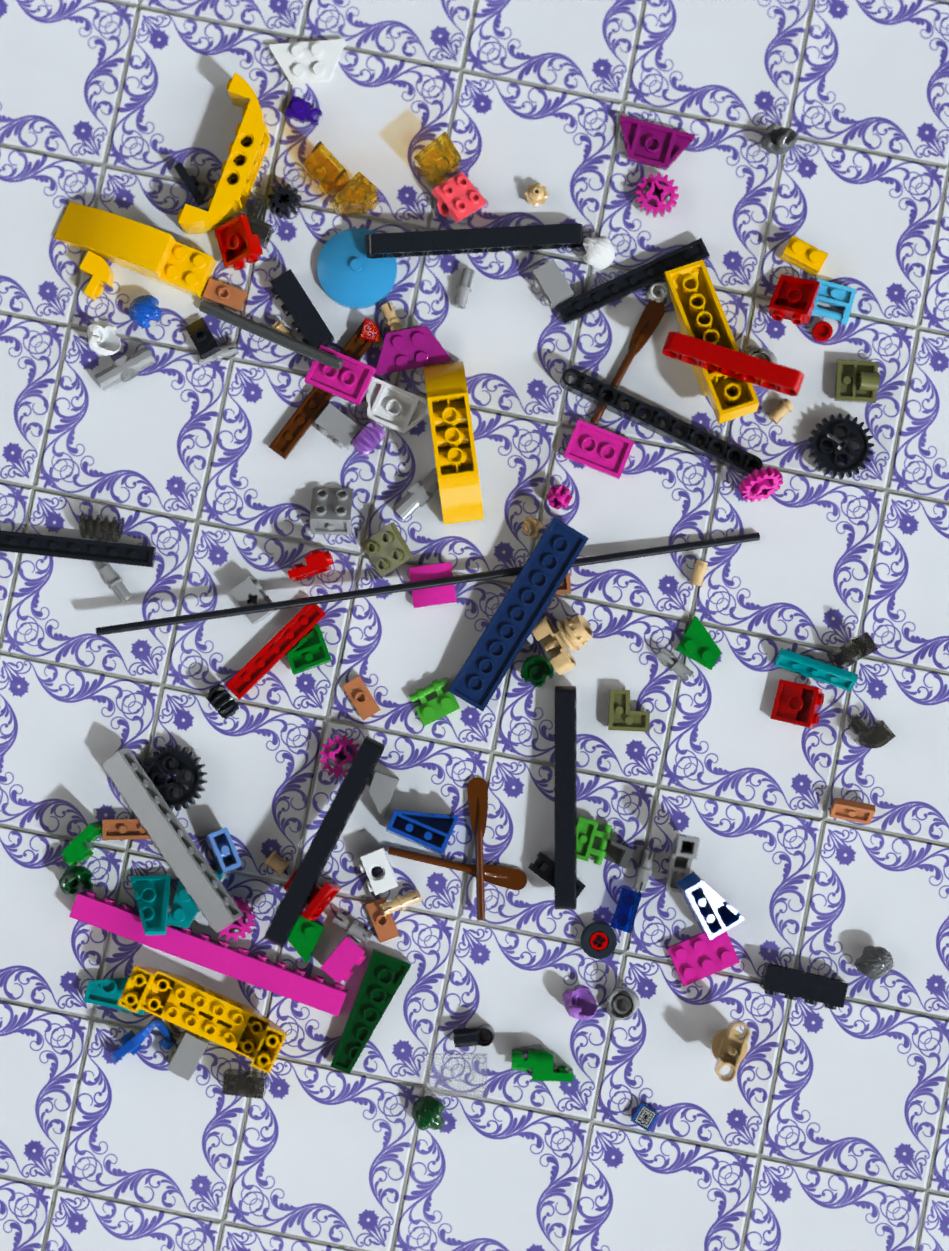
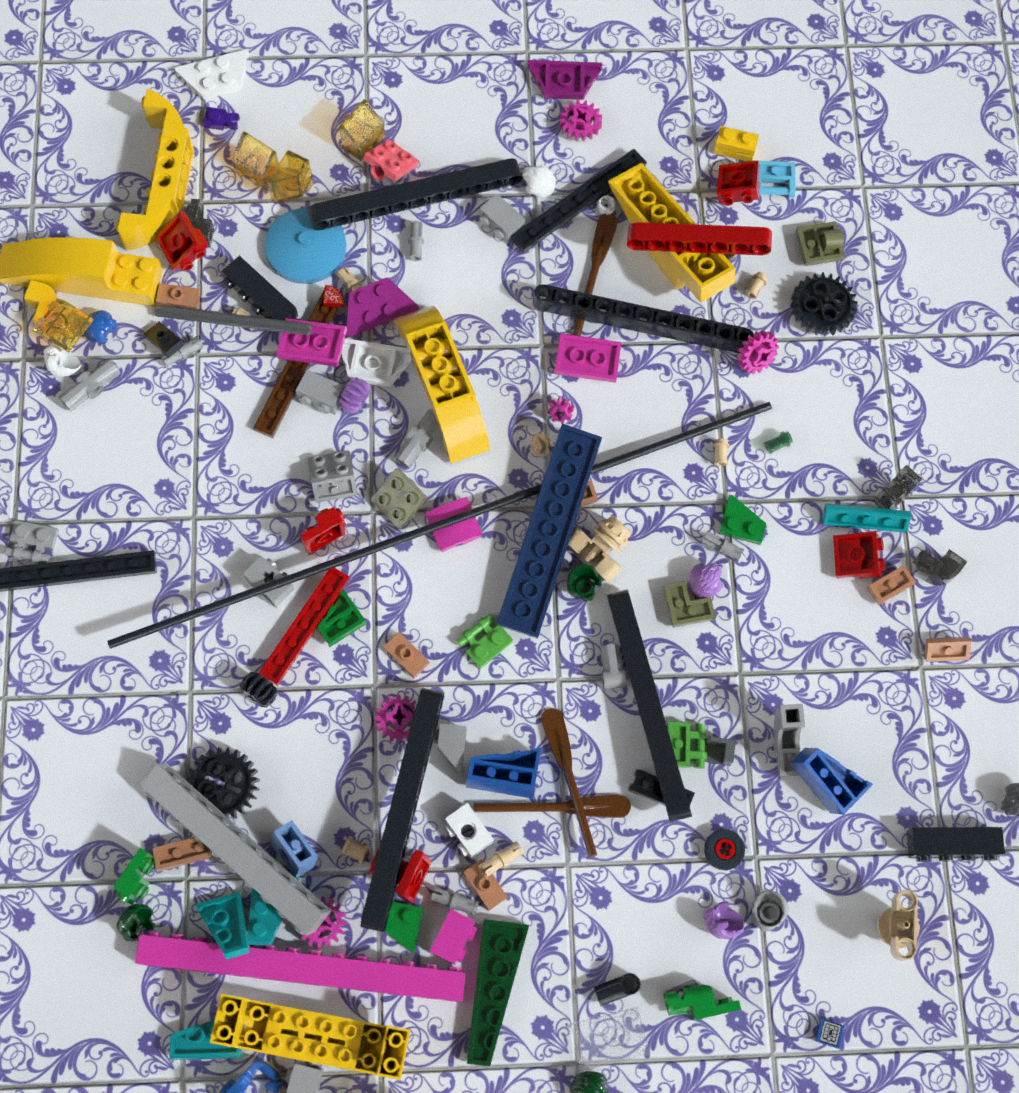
camera: 20 degrees left, 15 degrees down
clear smoke piece [79,512,124,542] -> none
light grey axle [99,564,132,602] -> none
black plate [174,162,205,205] -> none
black gear [268,184,302,219] -> none
tan plant [524,182,549,207] -> none
clear blue plate [610,887,642,933] -> none
light grey pin [633,849,656,892] -> none
dark pink plate [667,931,740,986] -> none
dark grey hair [761,123,798,155] -> none
red tile [811,321,833,342] -> none
none -> light grey plate [5,520,59,564]
none -> clear yellow slope [33,298,94,353]
none -> light grey piece [600,644,626,689]
none -> medium lavender hair [688,562,723,599]
none -> clear green pin [764,431,793,454]
none -> nougat plate [867,565,916,605]

